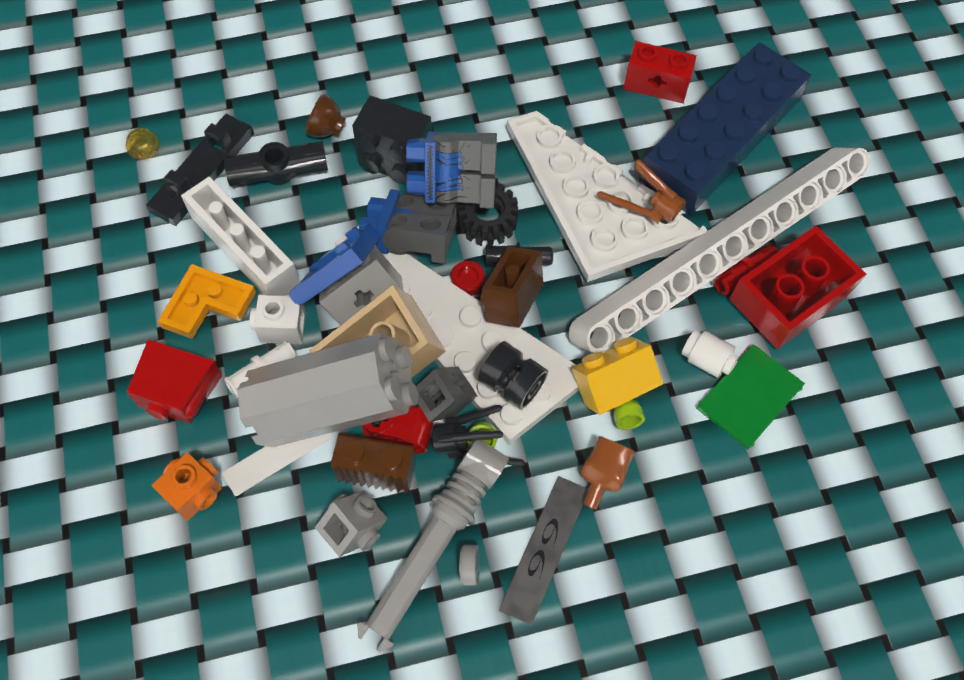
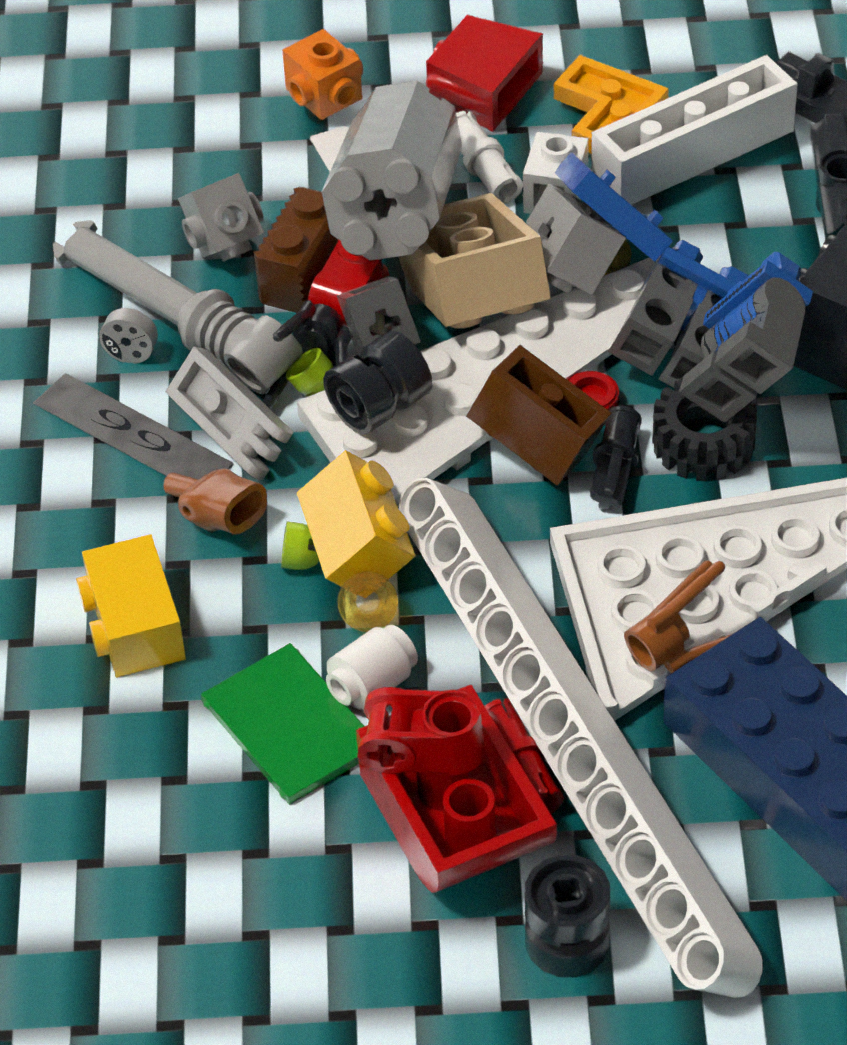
camera: 105 degrees right, 15 degrees down
none -> yellow brick [76,534,186,678]
none -> light grey hinge [165,346,293,480]
none -> clear yellow plate [338,571,398,632]
none -> red piece [357,687,485,775]
none -> black wheel [524,855,610,977]

